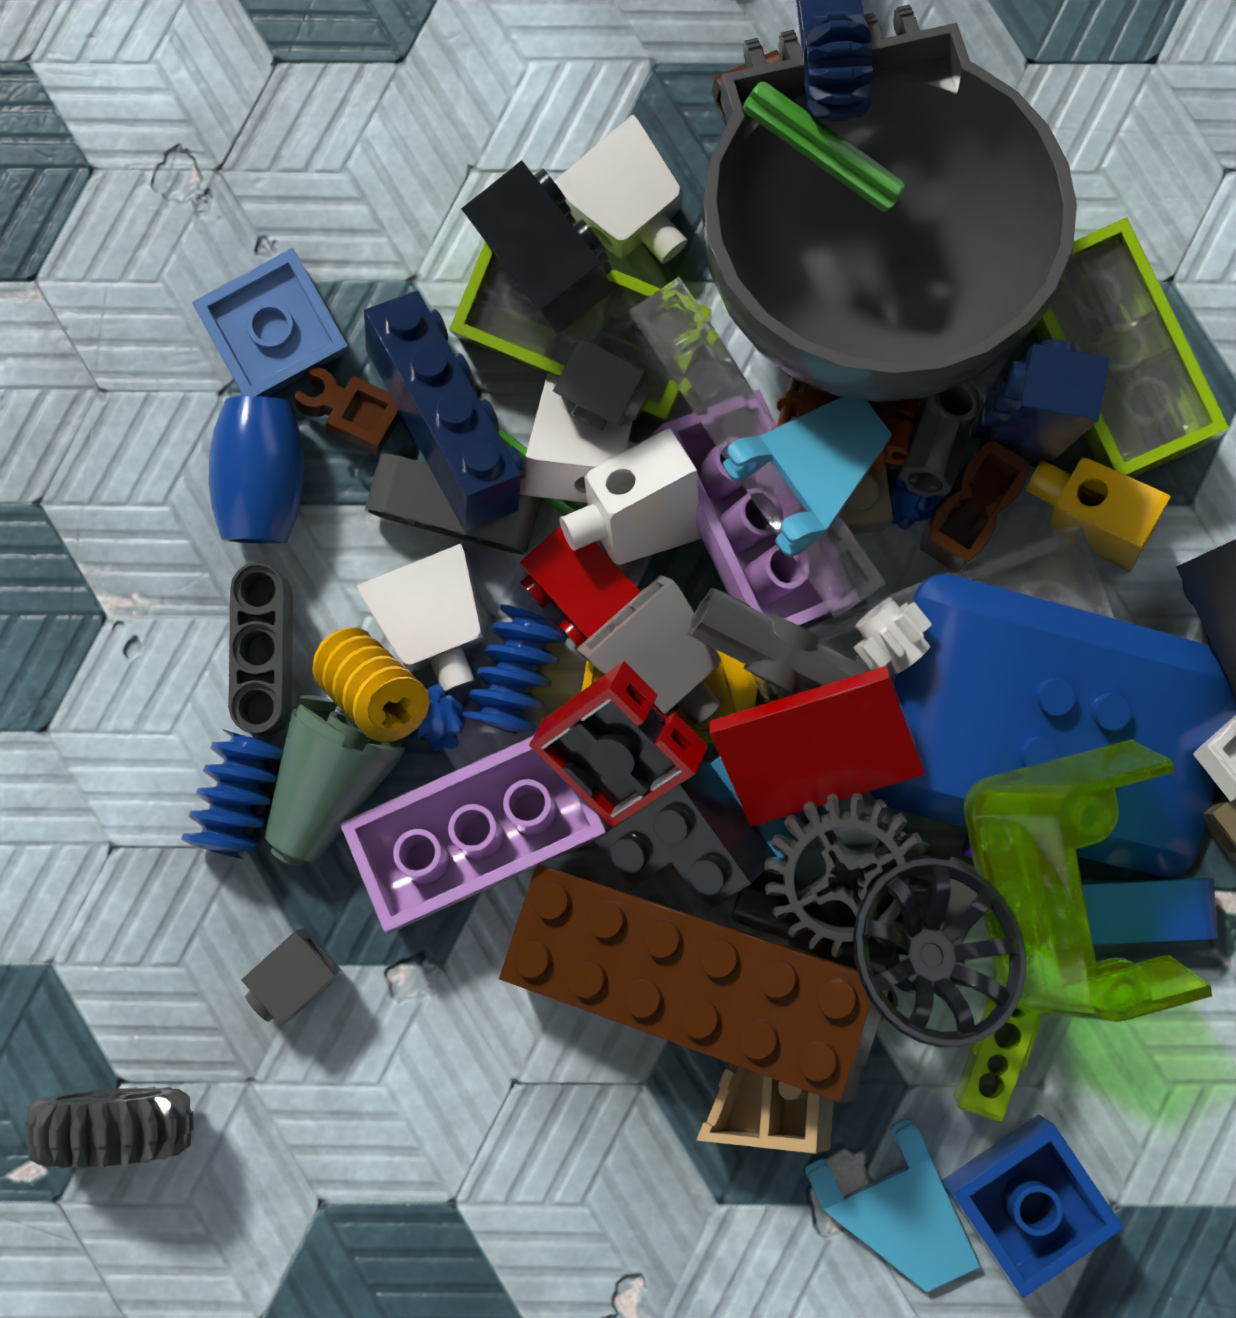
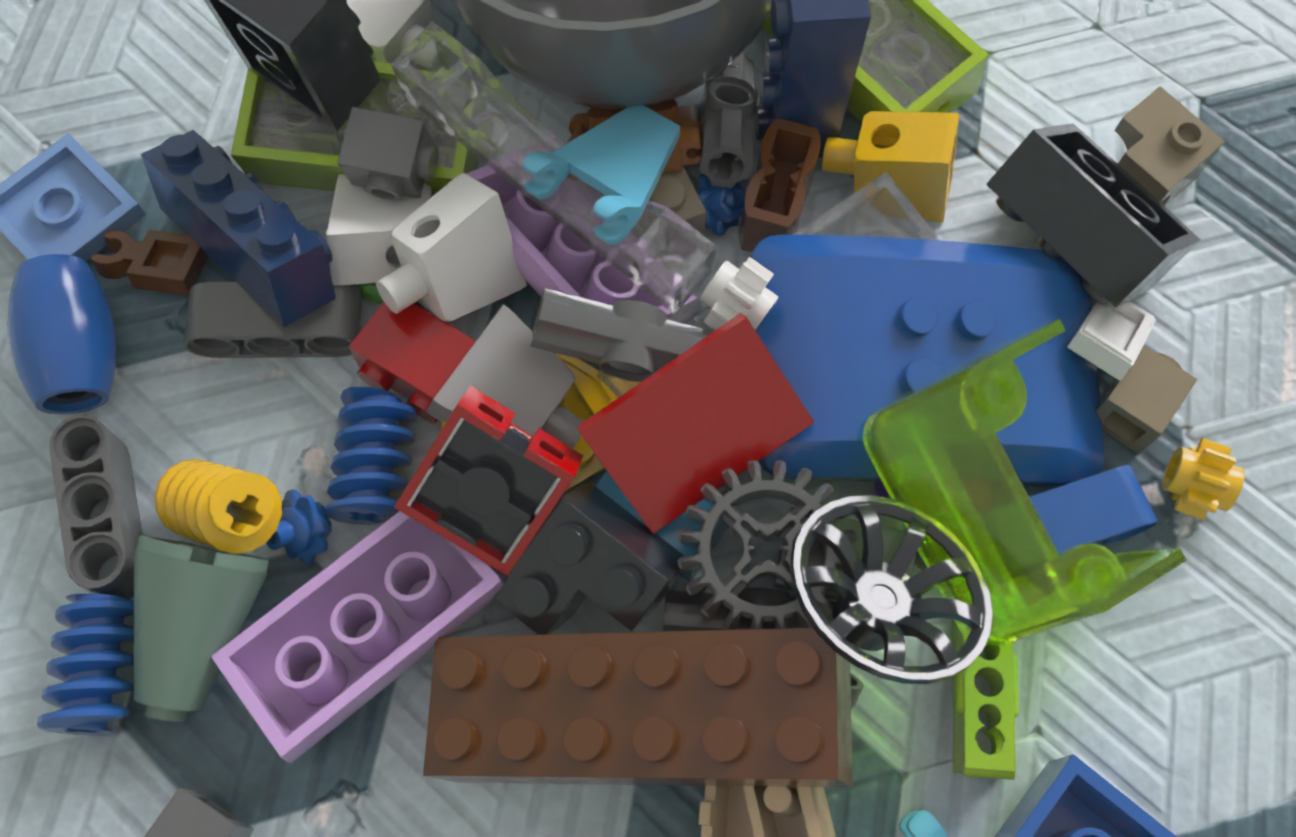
camera: 20 degrees left, 15 degrees down
white torso [356,544,486,693] -> none

